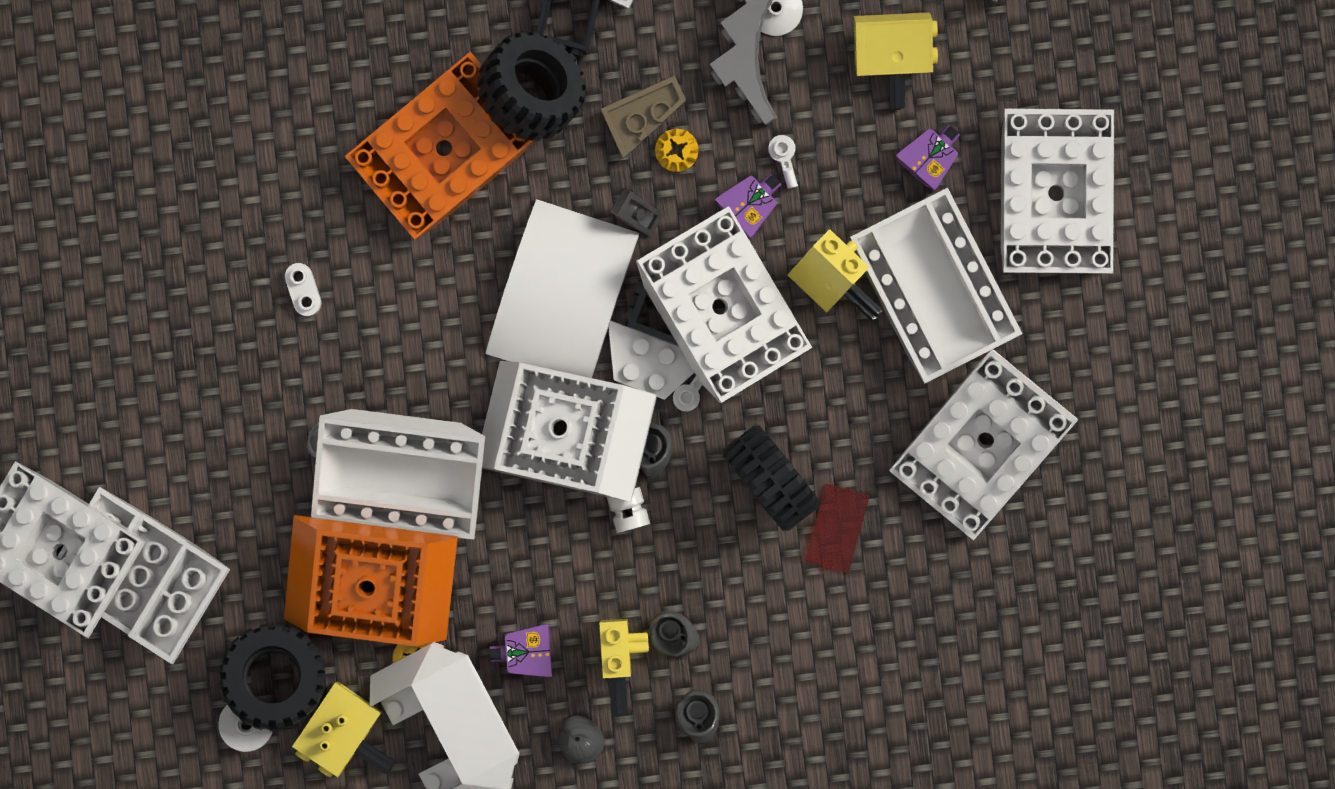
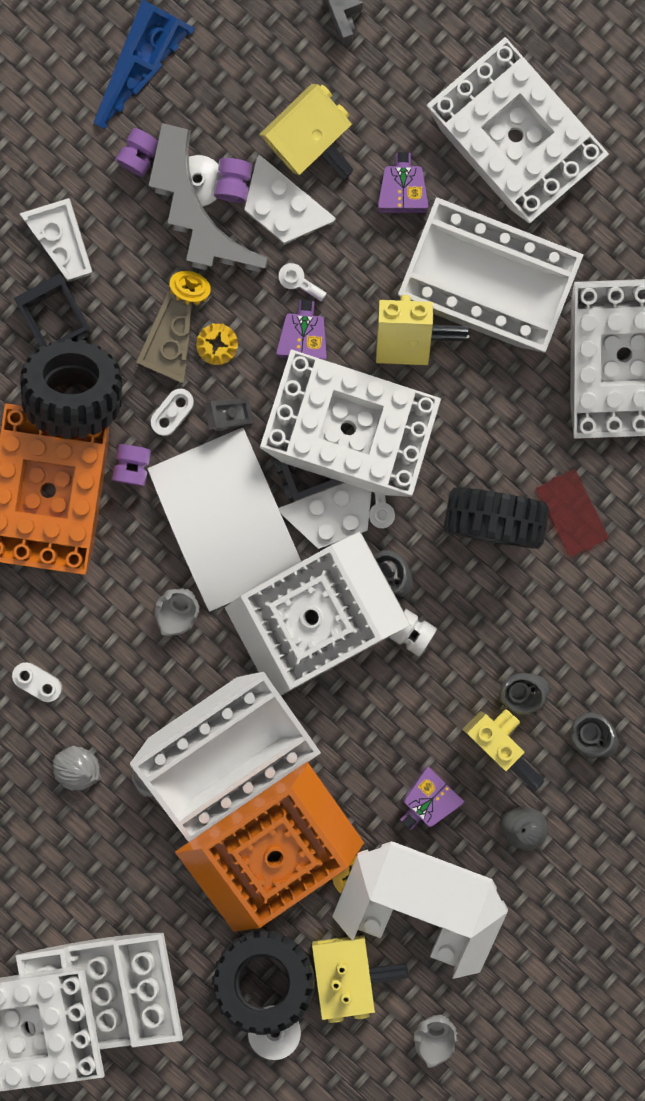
camera: 35 degrees left, 0 degrees up
none -> light grey hair [52,746,102,791]
none -> medium lavender wheel [112,444,151,486]
none -> white plate [151,389,194,436]
none -> light grey hair [154,588,200,636]
none -> yellow gear [169,271,211,305]
none -> medium lavender wheel [214,158,253,203]
none -> white wing [244,155,336,245]

